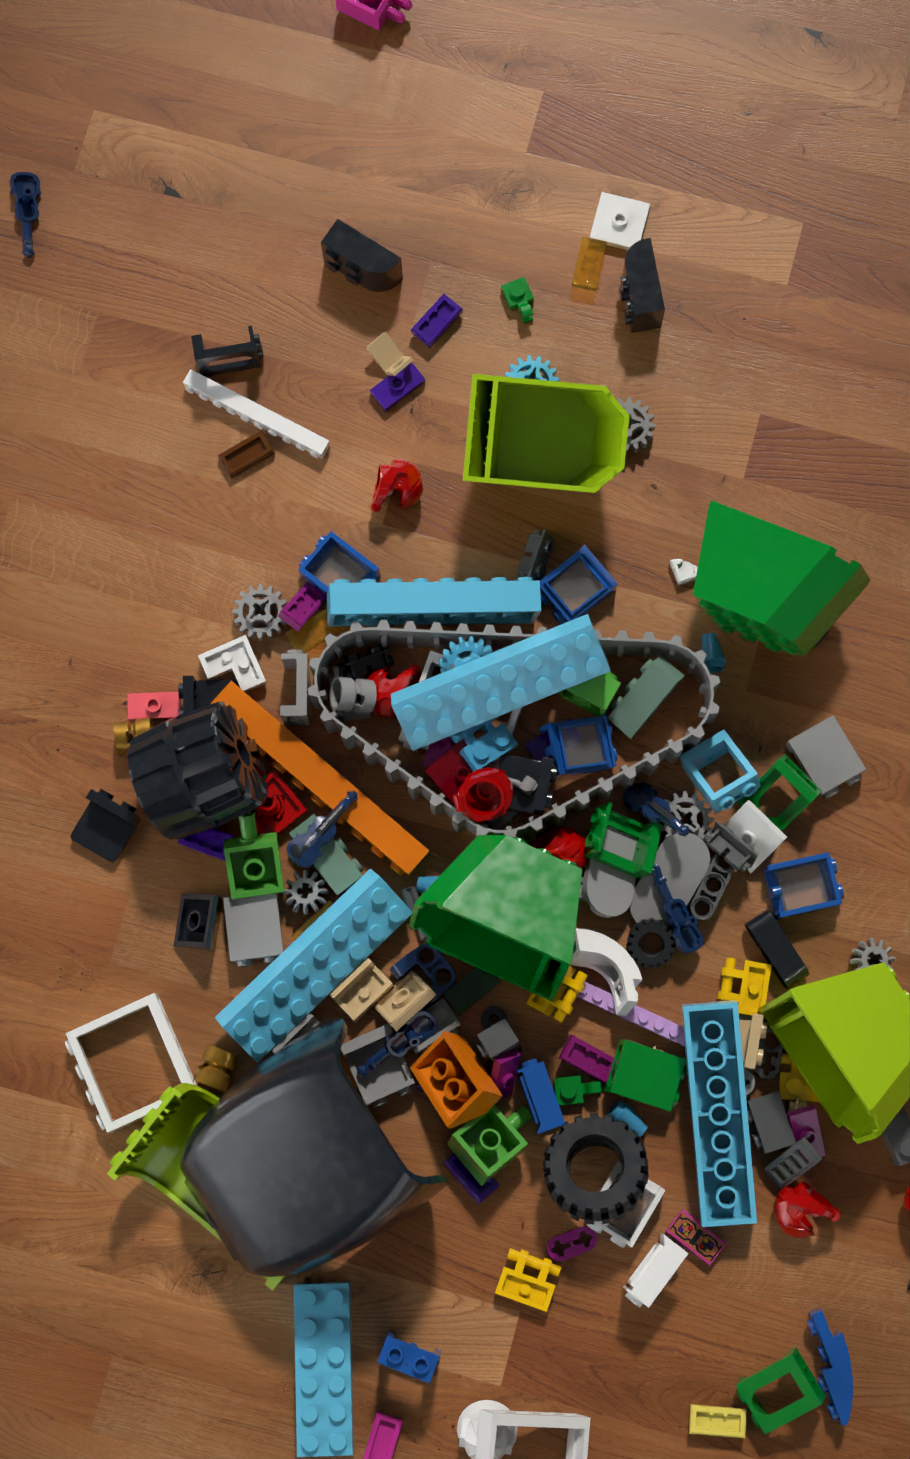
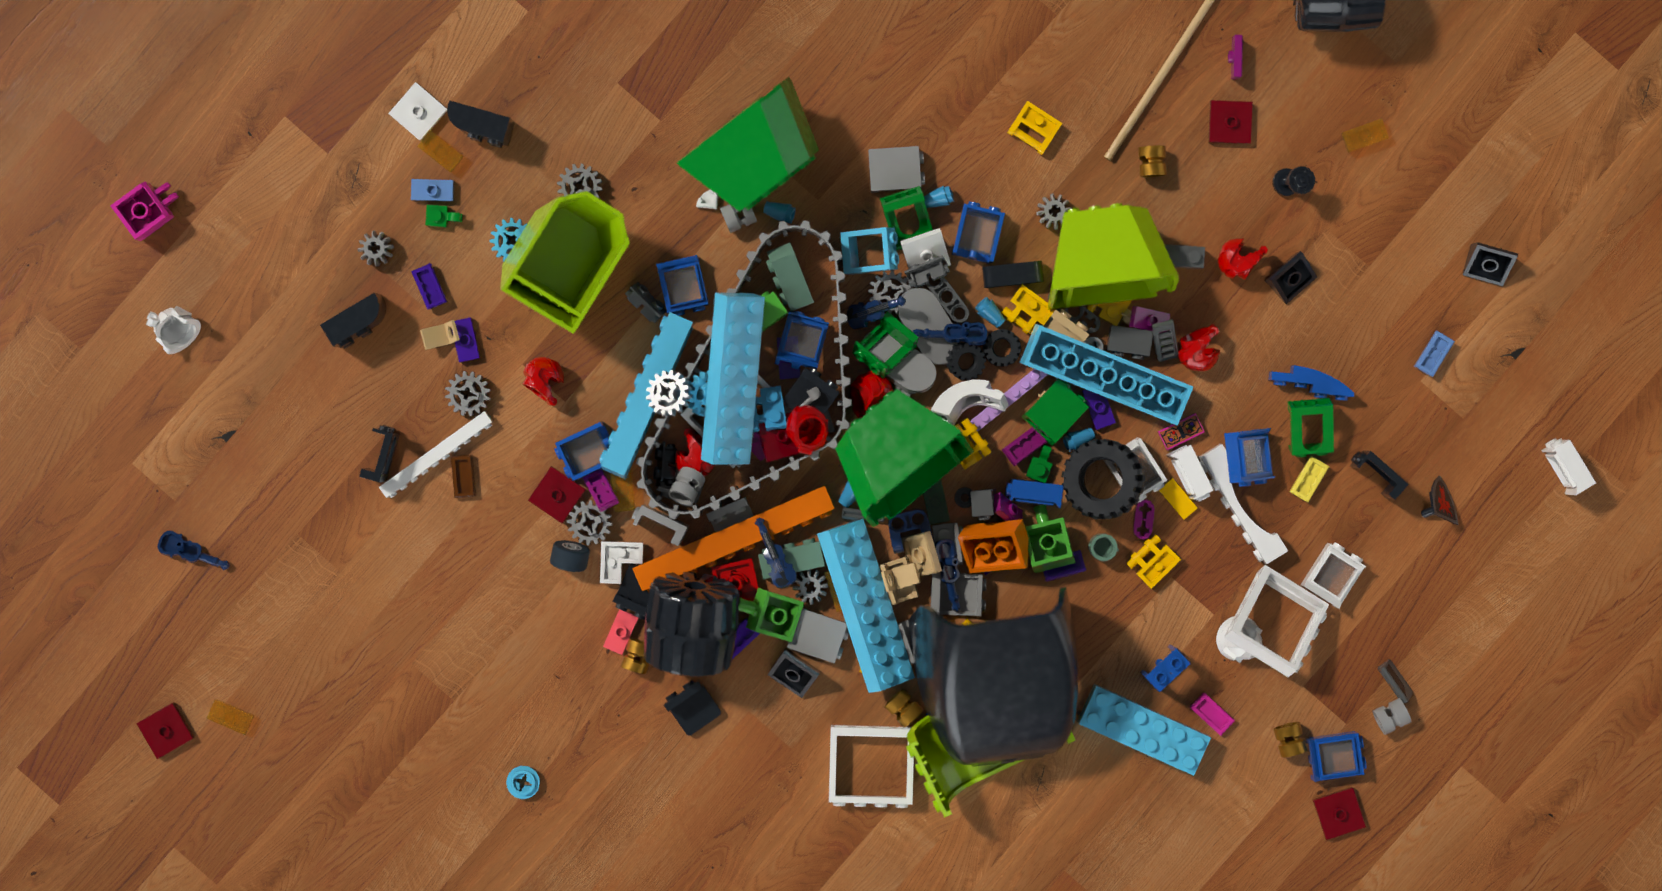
camera: 70 degrees left, 10 degrees up
none -> white helmet [146,306,201,354]
none -> light grey gear [358,231,394,266]
none -> medium blue plate [411,179,454,202]
none -> light grey gear [445,371,491,416]
none -> dark red plate [528,466,586,524]
none -> black wheel [550,540,590,572]
none -> gear [646,370,692,417]
none -> light grey bracket [706,497,753,532]
none -> light grey wheel [720,204,757,233]
none -> tan bracket [881,563,921,592]
none -> dark azure cone [924,185,954,208]
none -> dark azure cone [975,297,1006,328]
none -> black tyre [983,329,1021,367]
none -> dark purple plate [1082,389,1116,430]
none -> sand green piece [1088,533,1119,561]
none -> yellow piece [1159,478,1197,520]
none -> white arch [1199,444,1288,564]
none -> blue window [1224,428,1275,487]

